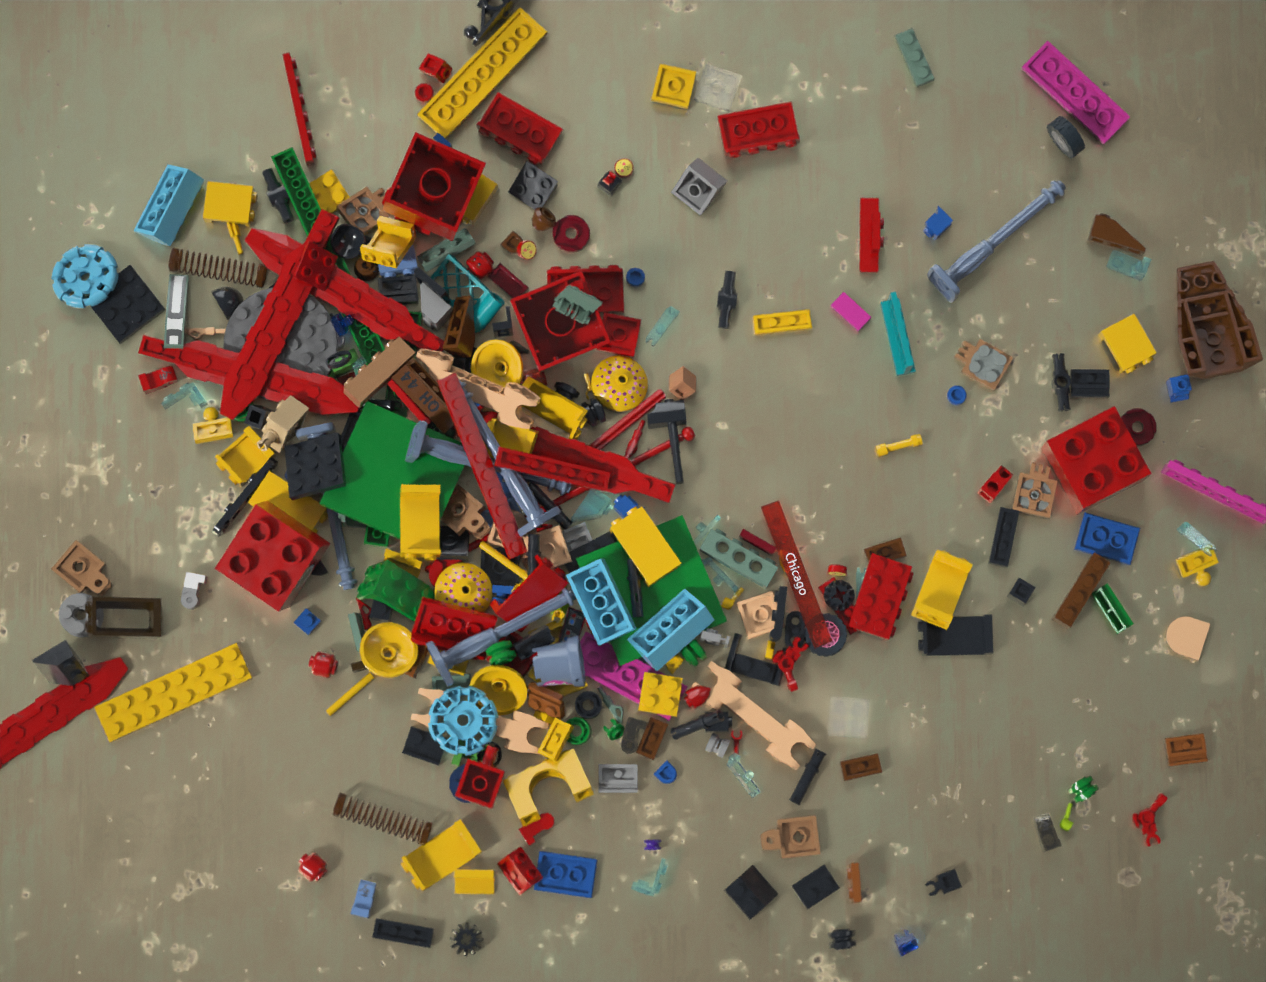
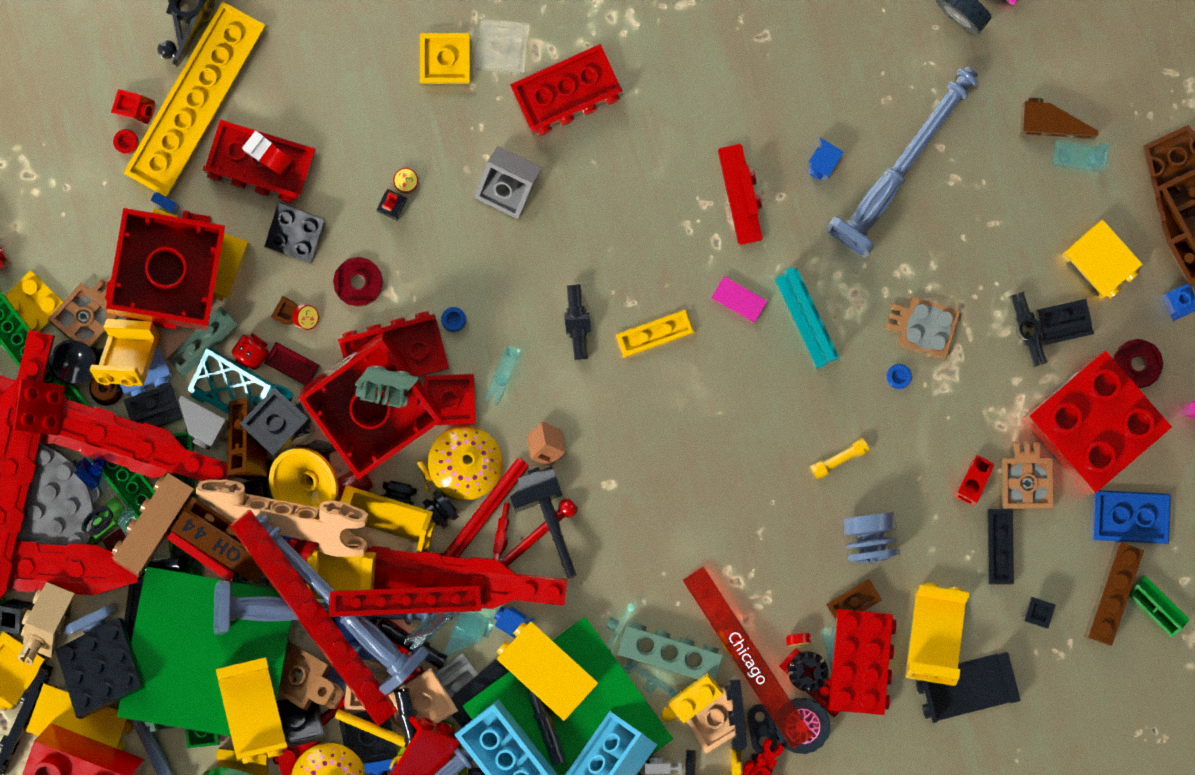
camera: 10 degrees left, 5 degrees up
black tile [414,267,451,304] -> none
reddish brown cone [531,207,556,231] -> none
dark red tile [739,529,777,556] -> none
none -> black plate [240,387,311,458]
none -> leg [242,130,293,176]
none -> clear light blue piece [404,612,458,652]
none -> yellow plate [668,672,724,723]
none -> sand blue wheel [842,512,900,563]

